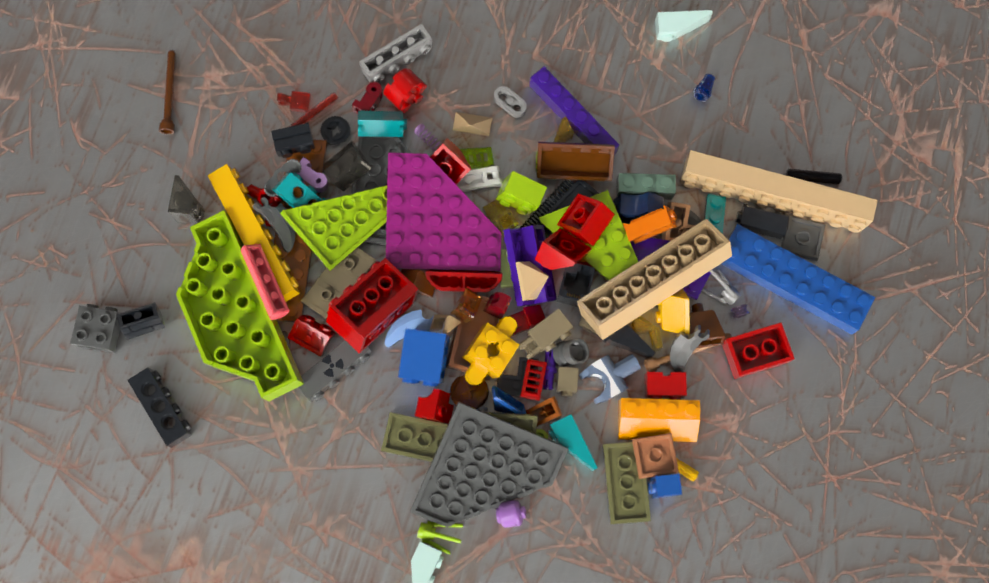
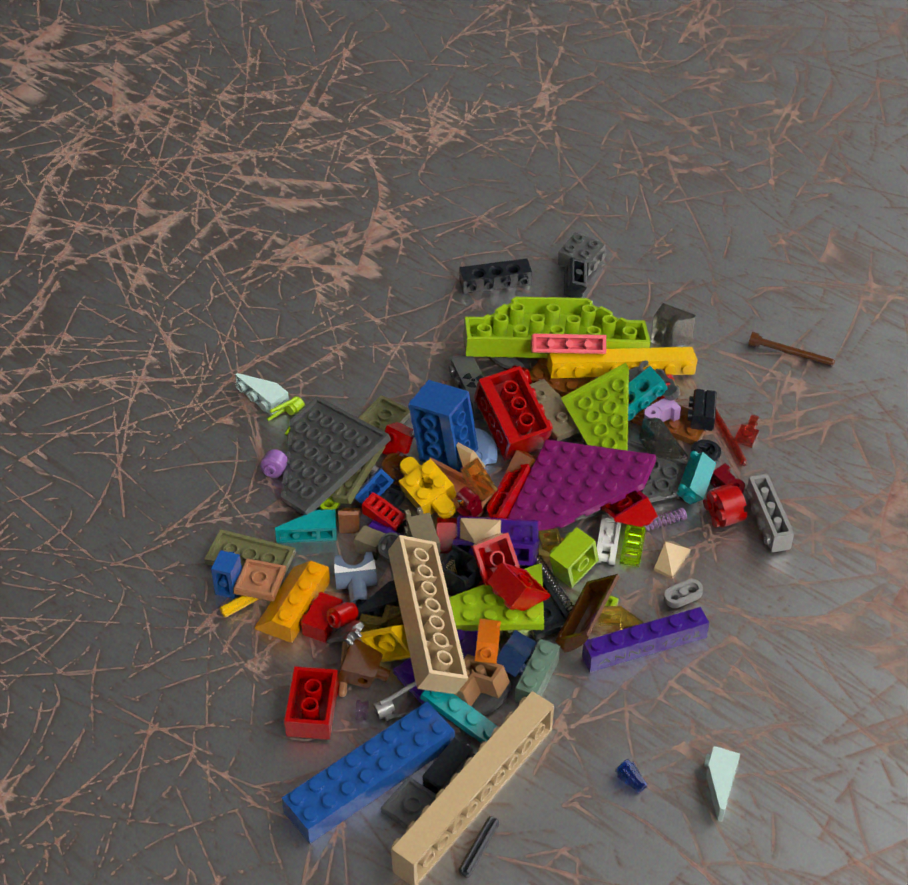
camera: 115 degrees right, 30 degrees down
none -> red brick [327,602,359,628]

